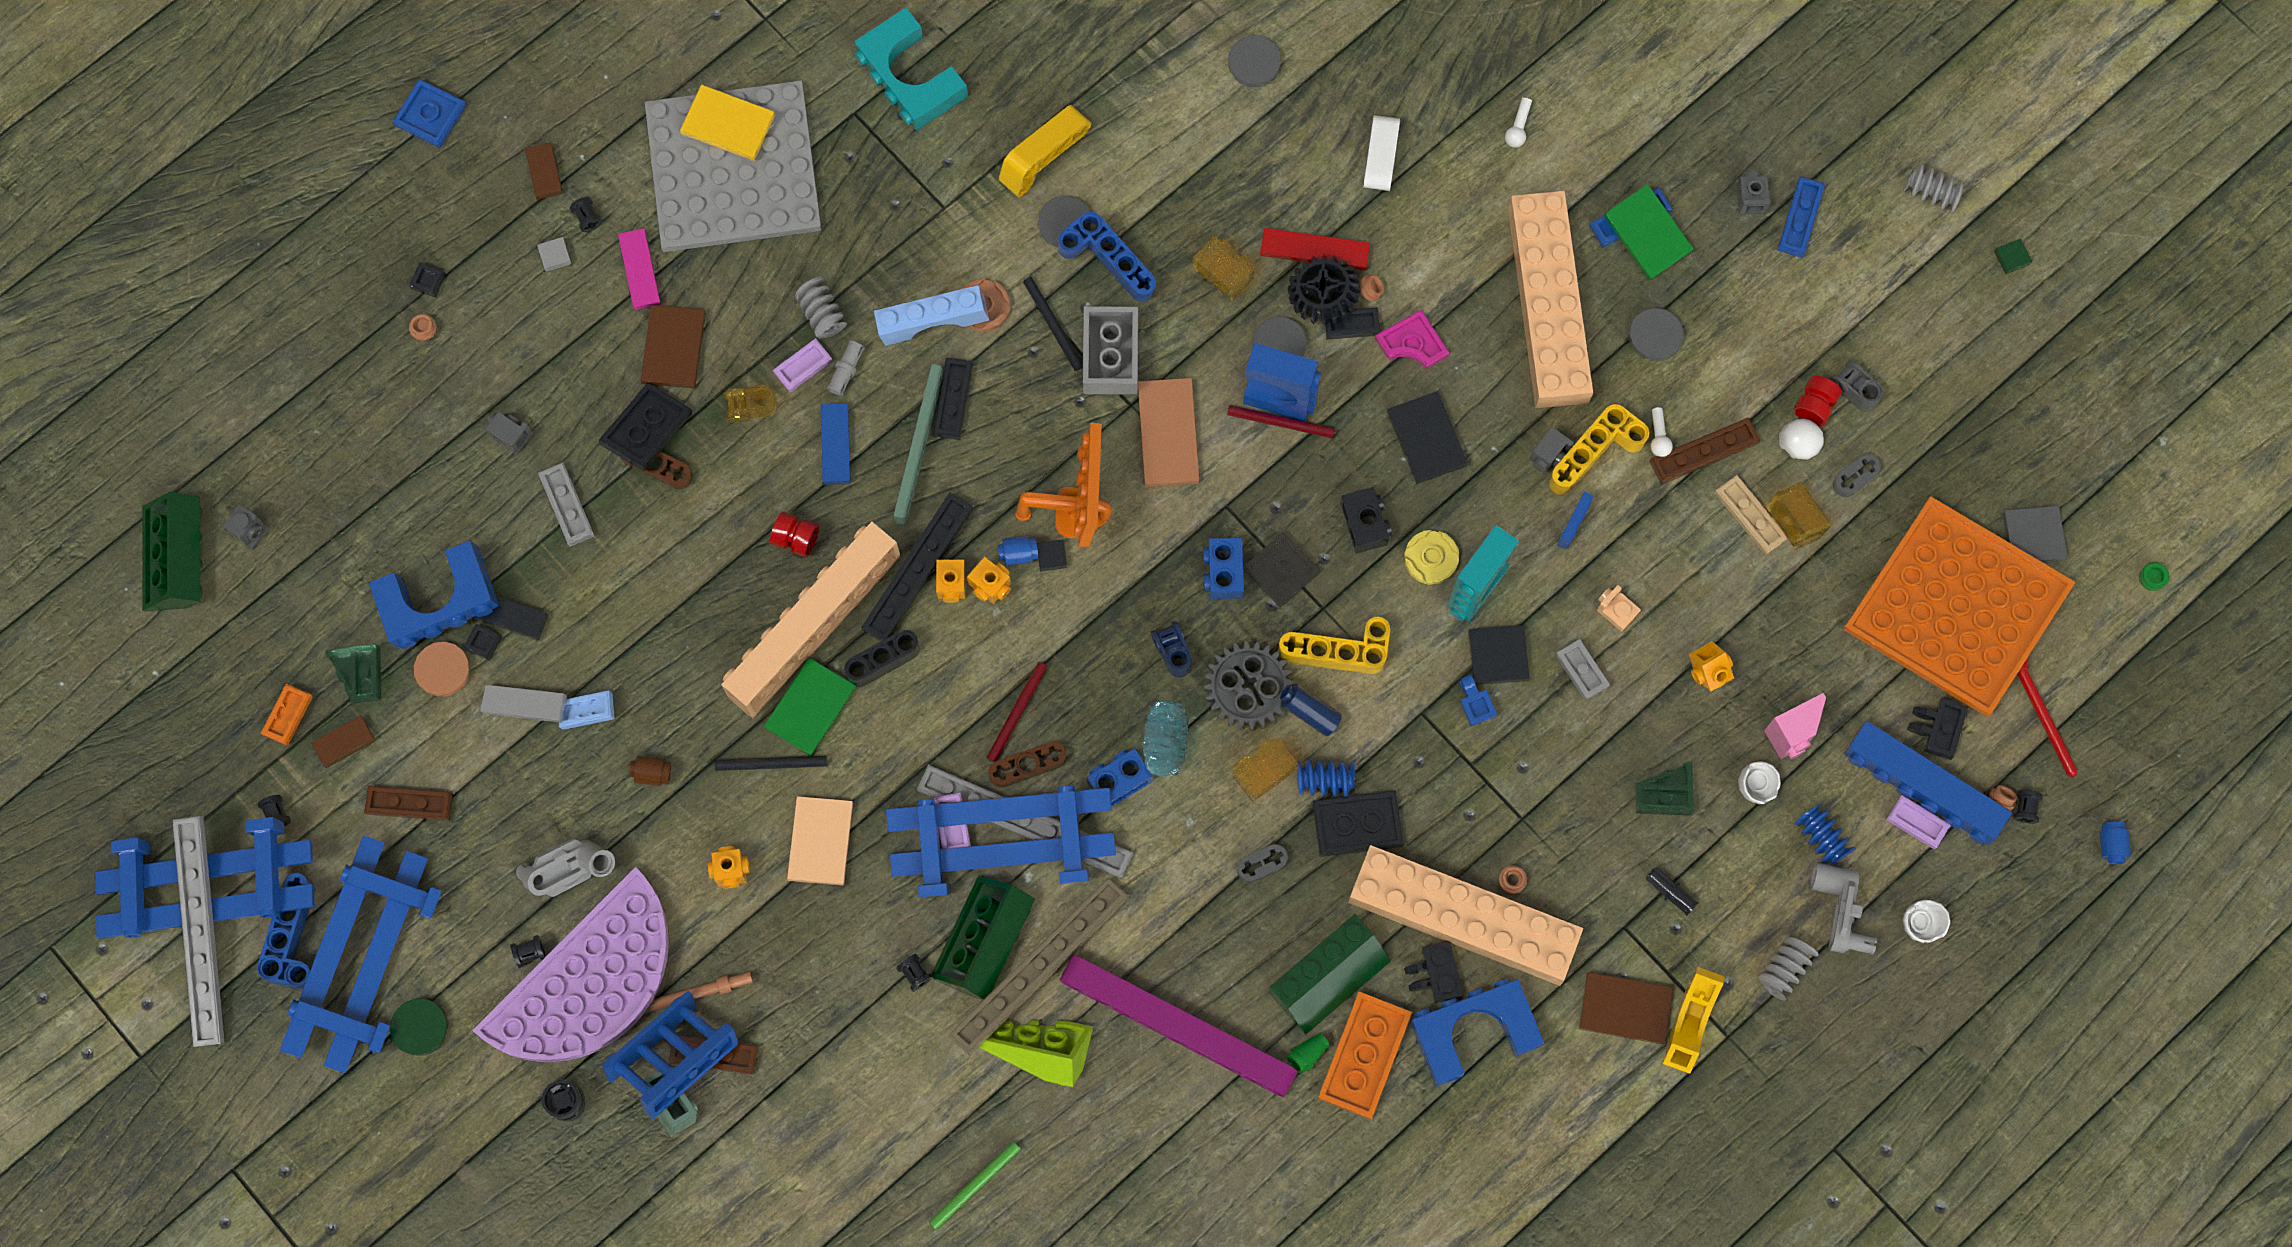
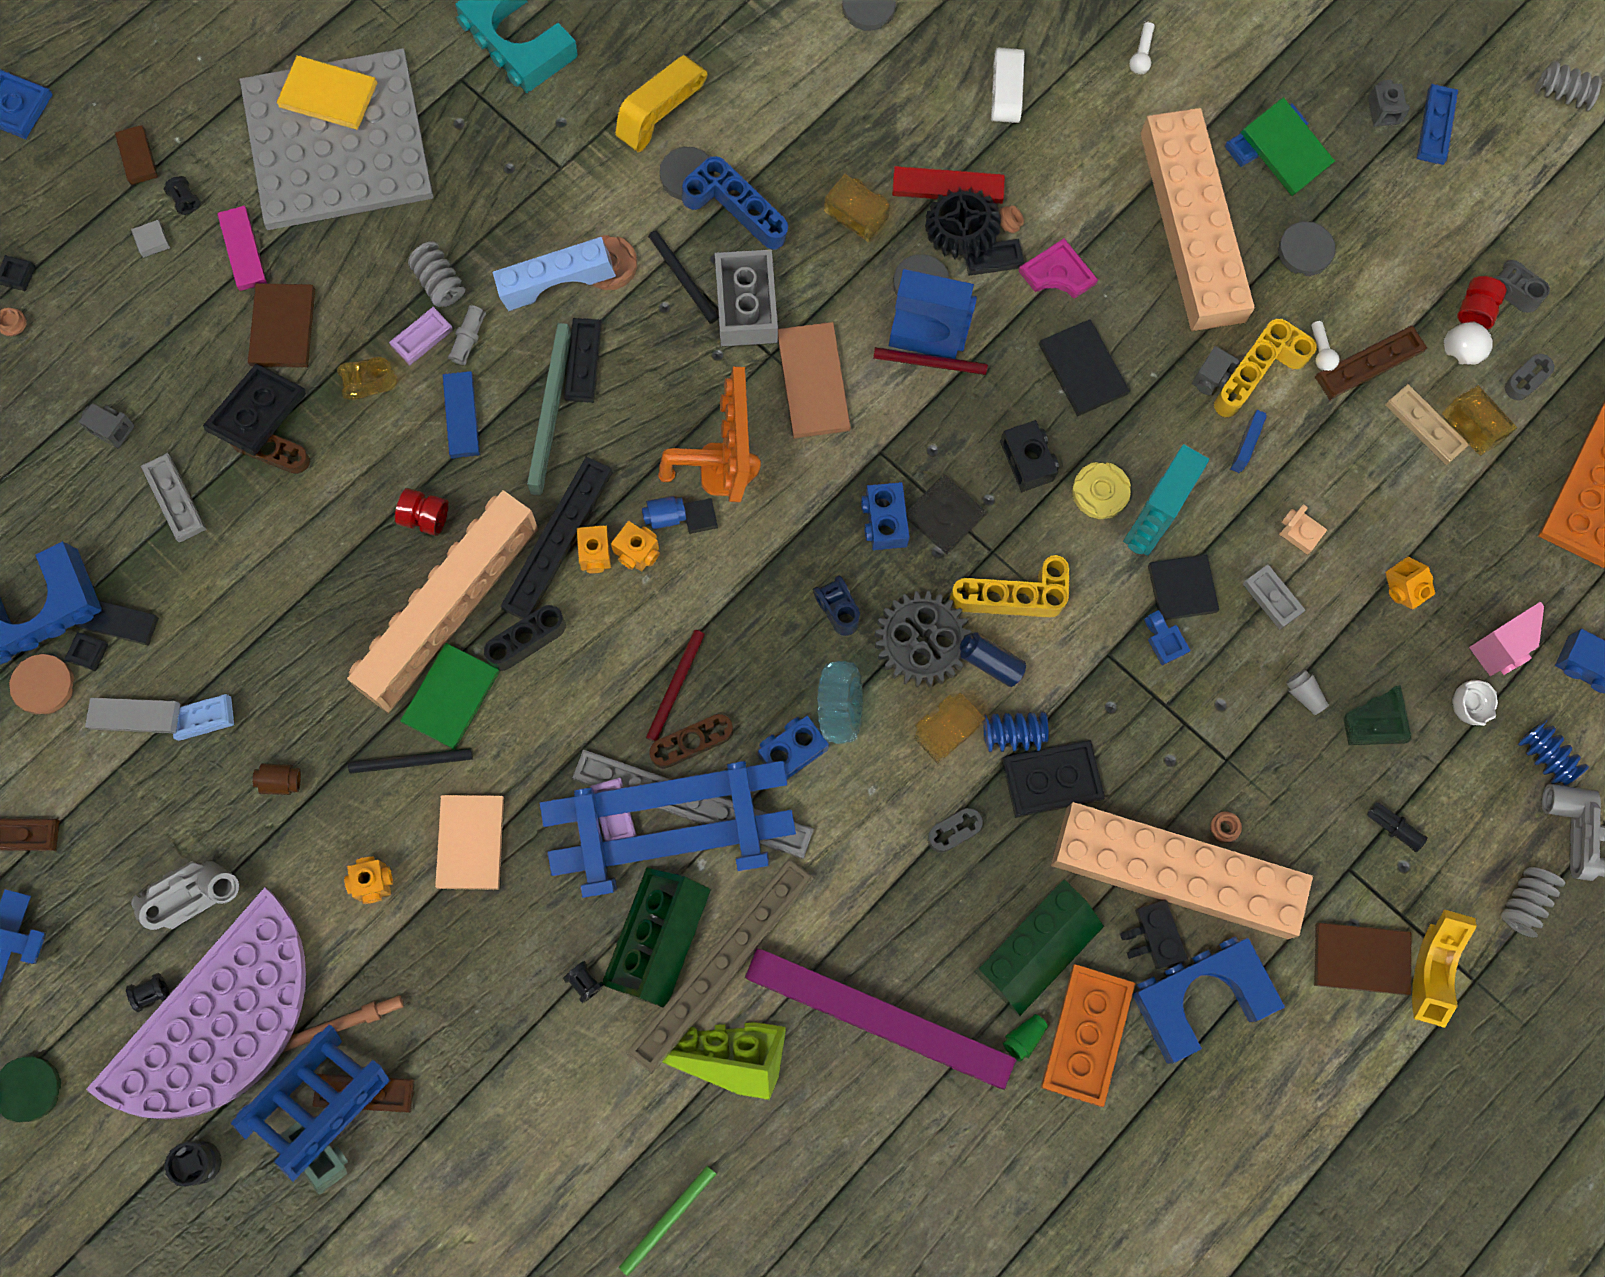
camera: 10 degrees left, 0 degrees up
none -> light grey cone [1286,669,1329,715]

